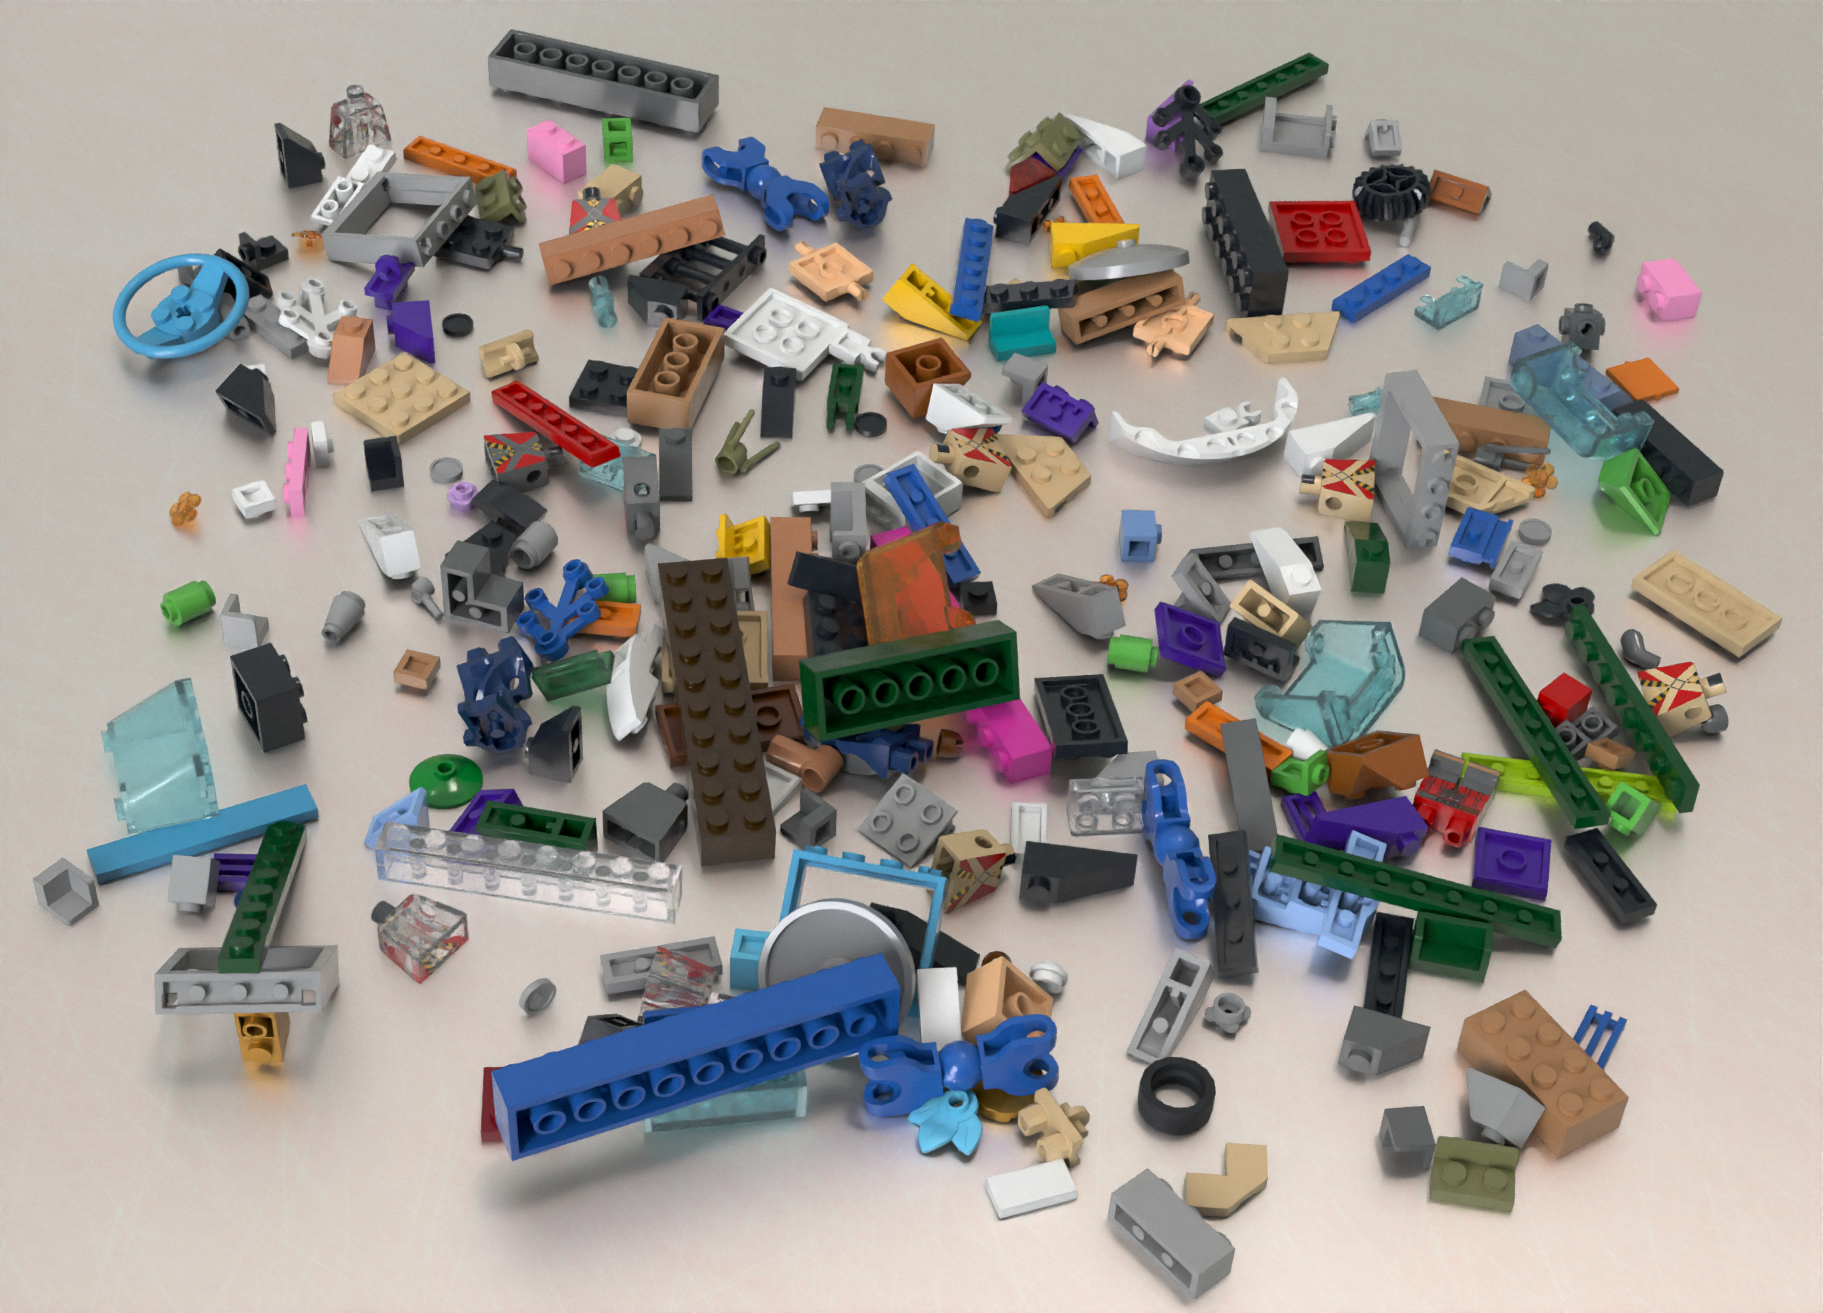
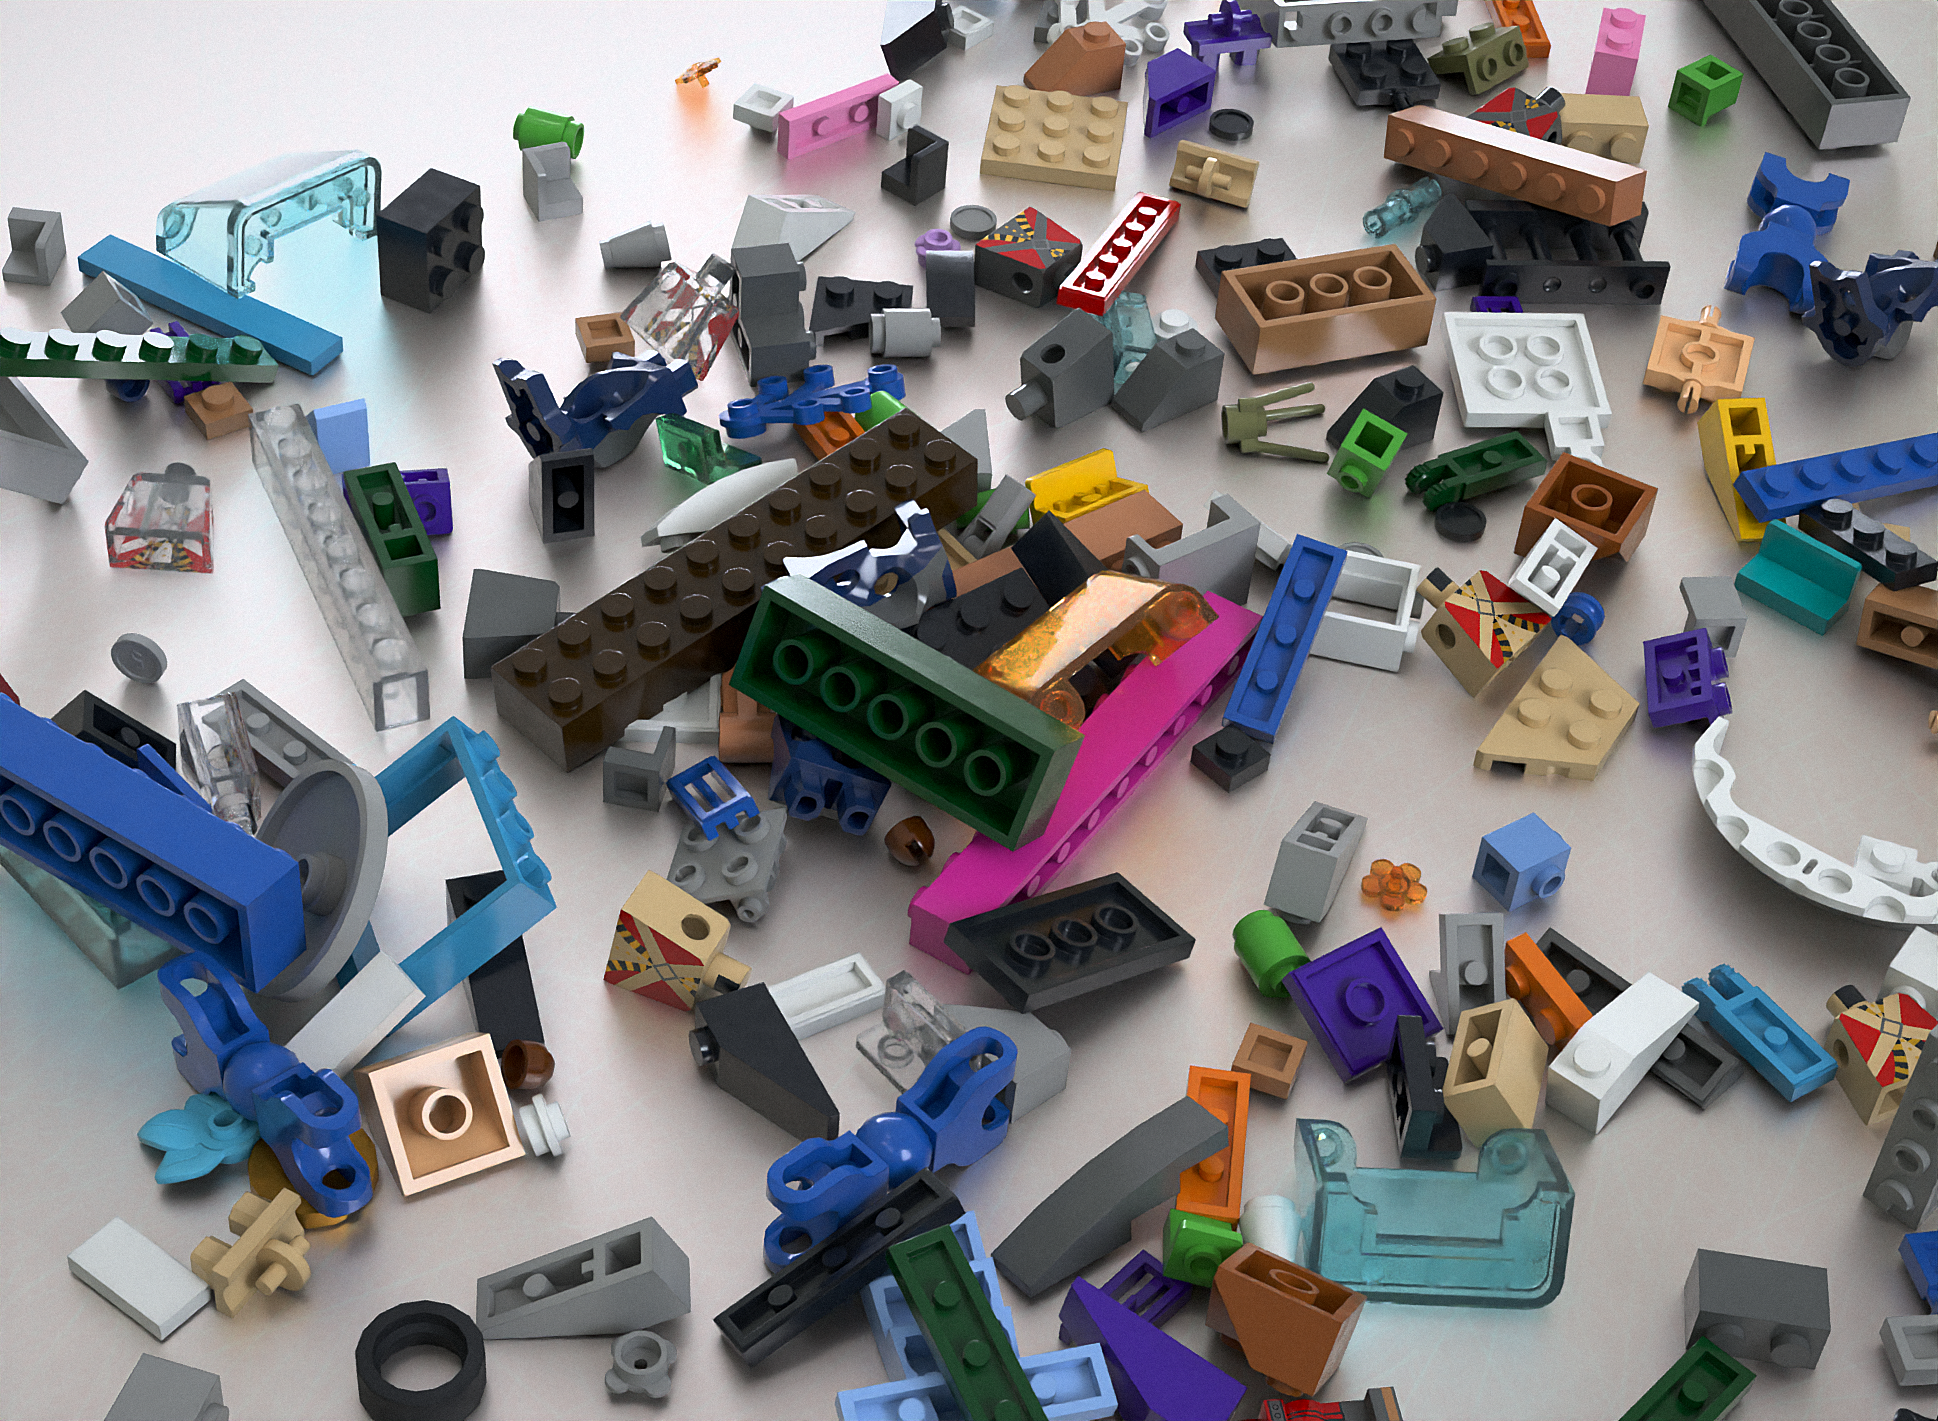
camera: 55 degrees right, 0 degrees up
green dish [409,754,483,809] -> none
dark green slope [1344,521,1390,593] -> none
none -> medium nougat plate [184,381,255,440]
none -> clear torso [619,252,739,381]
none -> blue tile [665,755,760,841]
none -> dark blue hips [760,499,957,629]
none -> bright green brick [1327,408,1407,499]
none -> orange plate [1504,932,1593,1052]
none -> dark azure hinge [1681,963,1839,1102]

